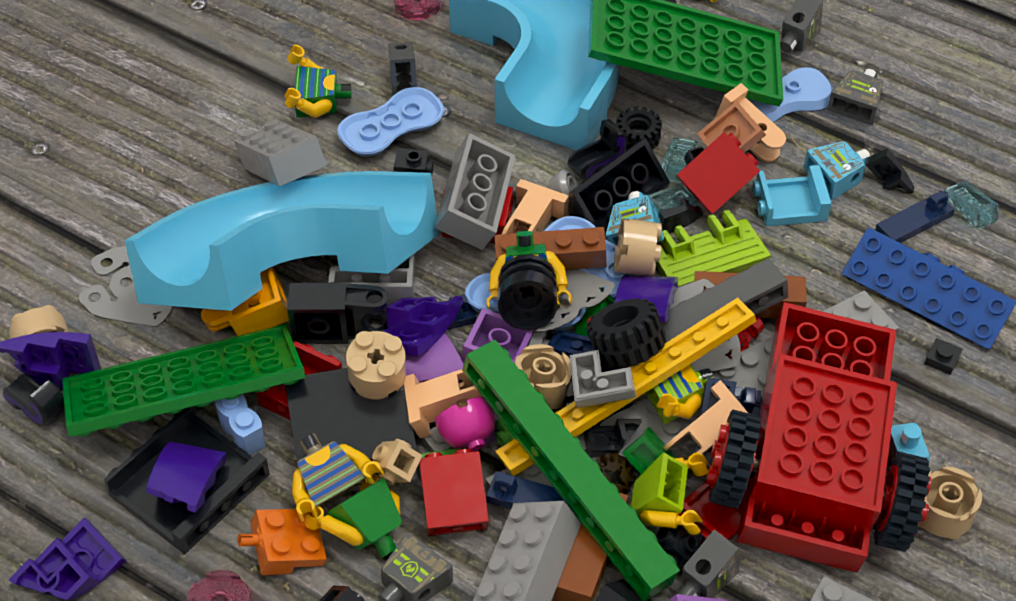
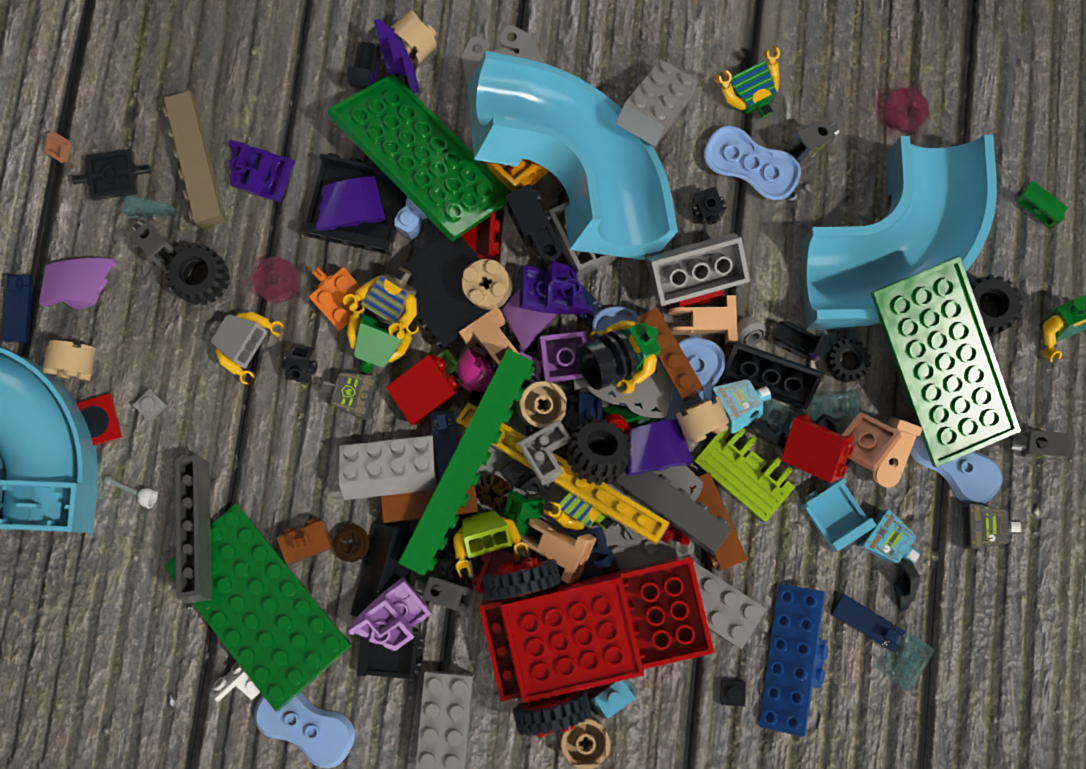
camera: 65 degrees right, 30 degrees up
tan brick [372,439,423,485] -> none

